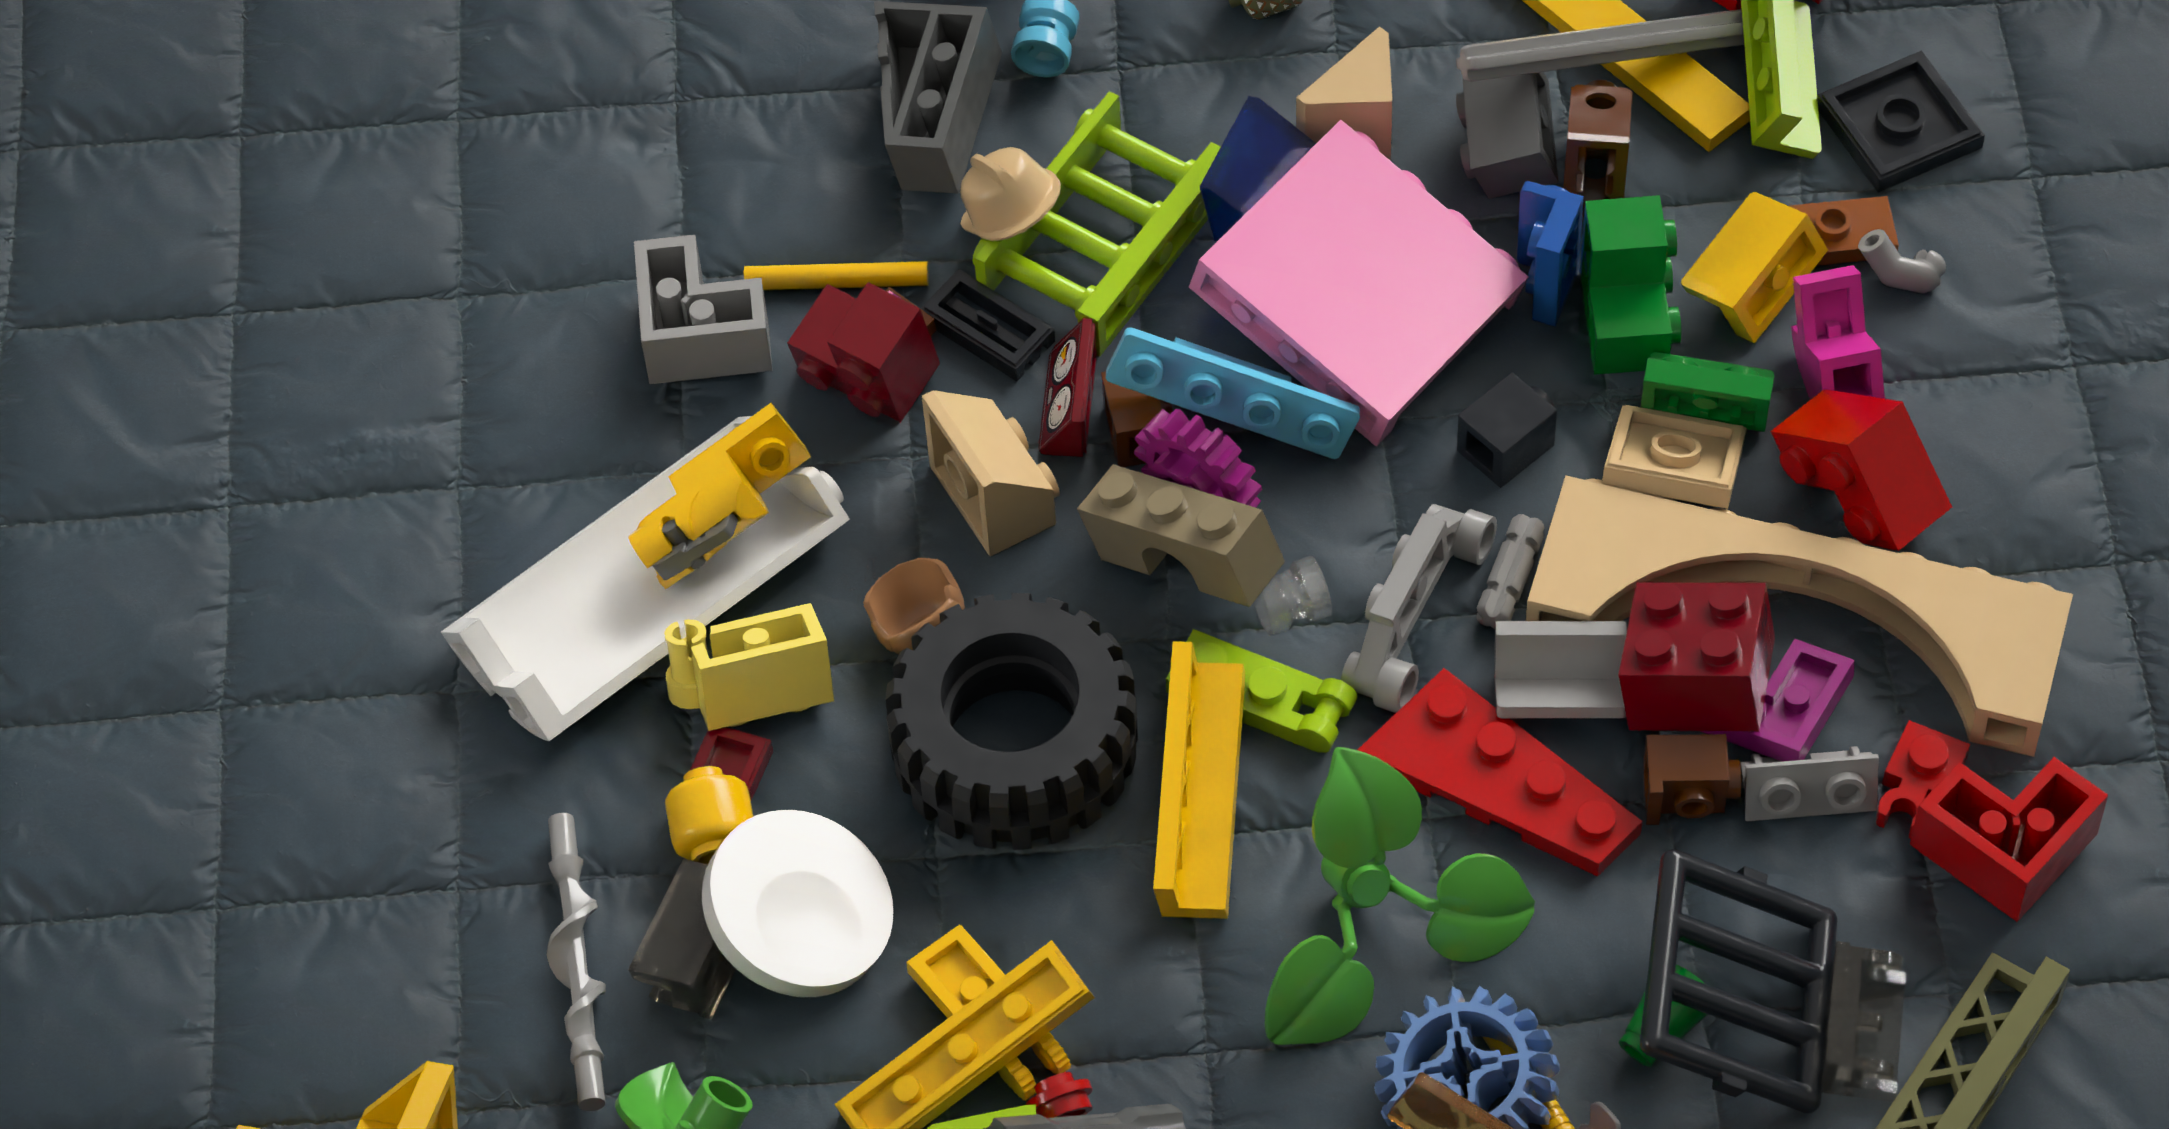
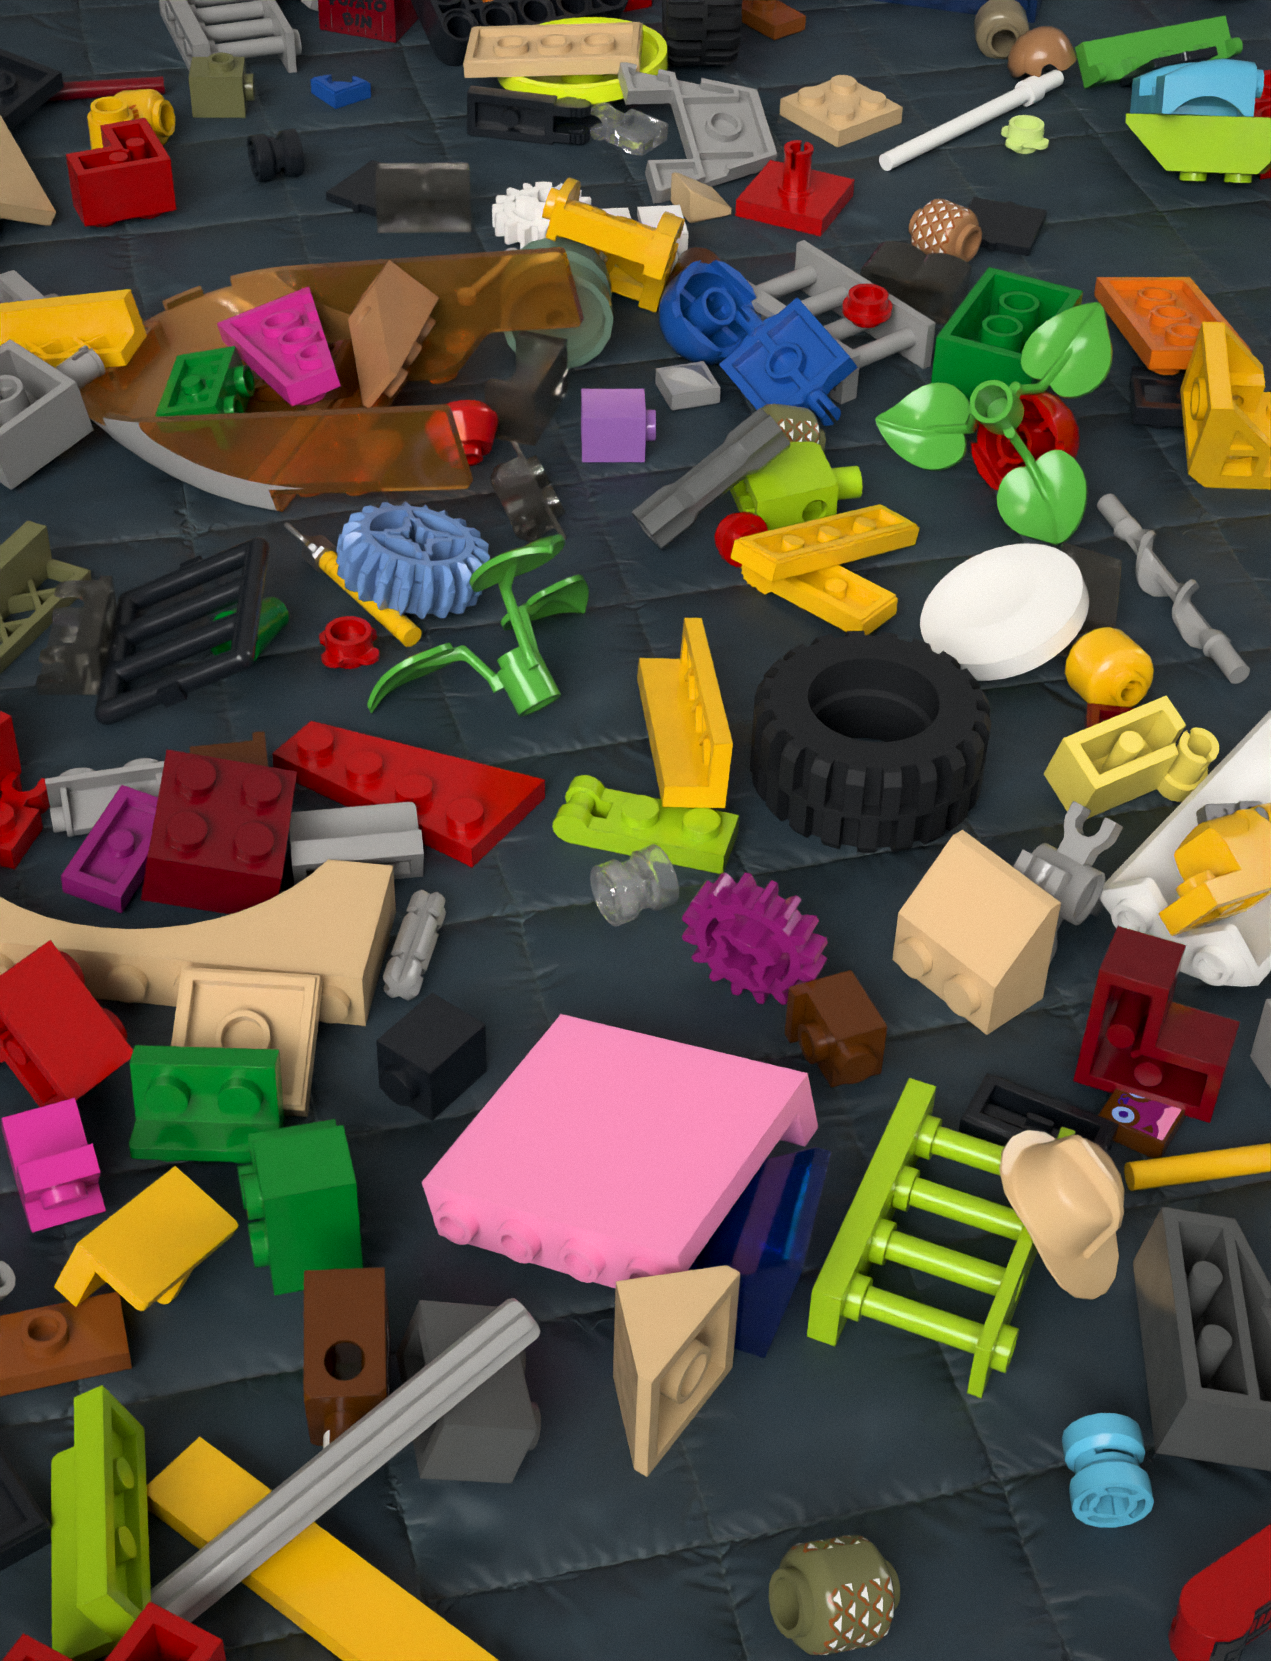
camera: 165 degrees right, 15 degrees down
medium nougat hair [863,557,965,654] -> none
dark red slope [1038,318,1097,457] -> none
dark tan arch [1077,464,1285,607] -> none
medium azure bracket [1106,327,1360,459] -> none
light grey plate [1341,504,1497,713] -> none
blue bracket [1517,181,1584,327] -> none
none -> red plate [319,616,380,669]
none -> light grey pin [1013,801,1123,965]

